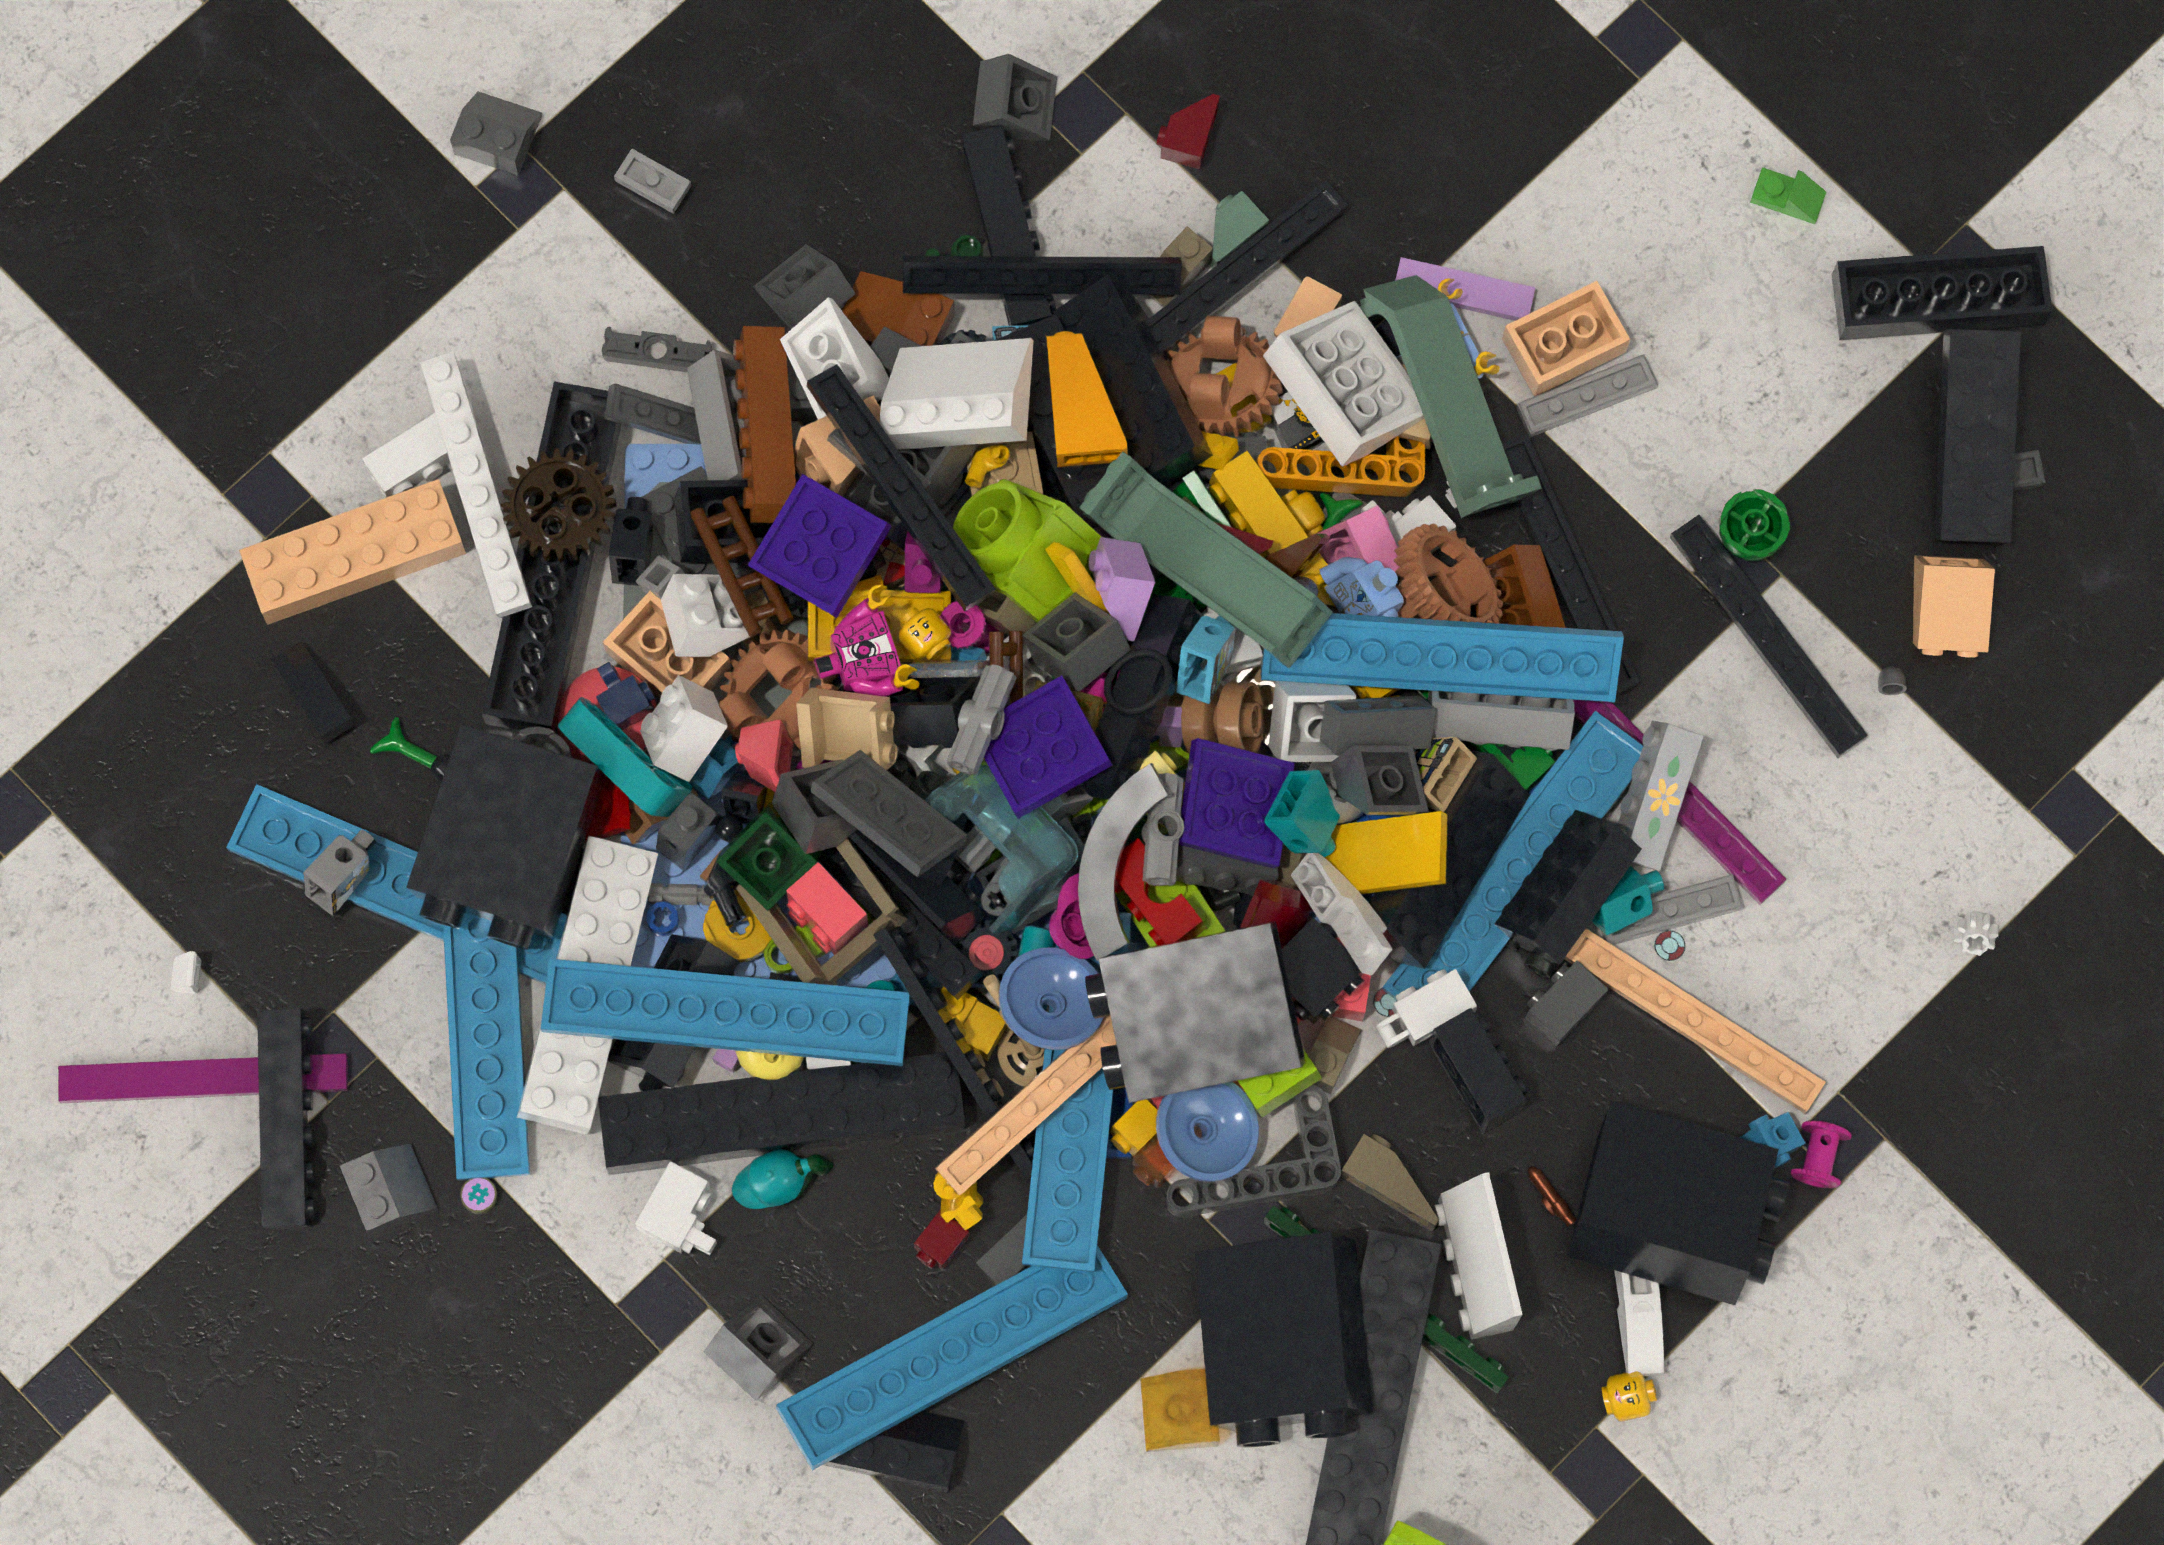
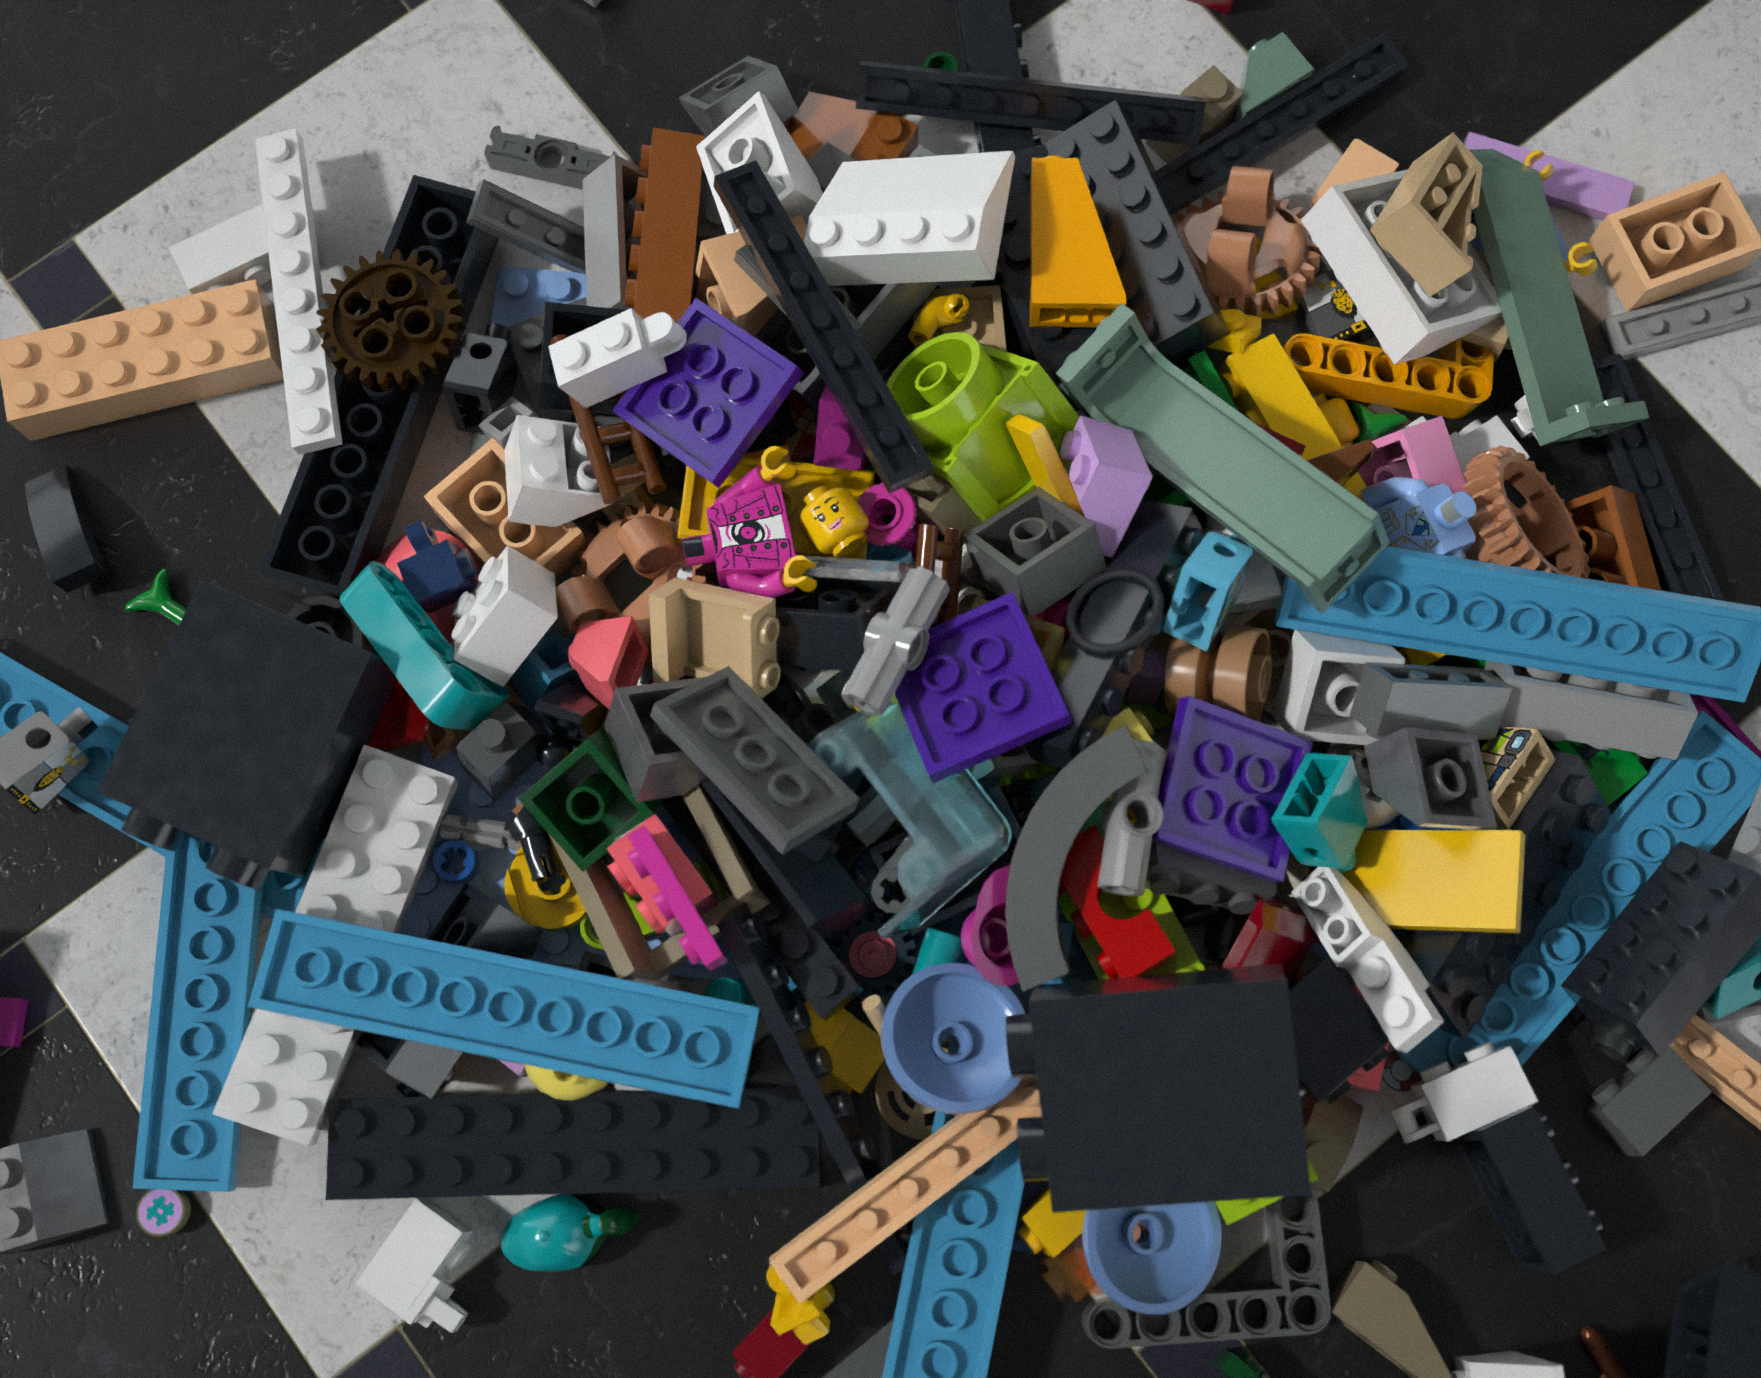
camera: 10 degrees right, 0 degrees up
none -> white brick [548,308,687,408]
none -> dark pink plate [627,825,727,971]
none -> tan wedge [1370,133,1483,297]

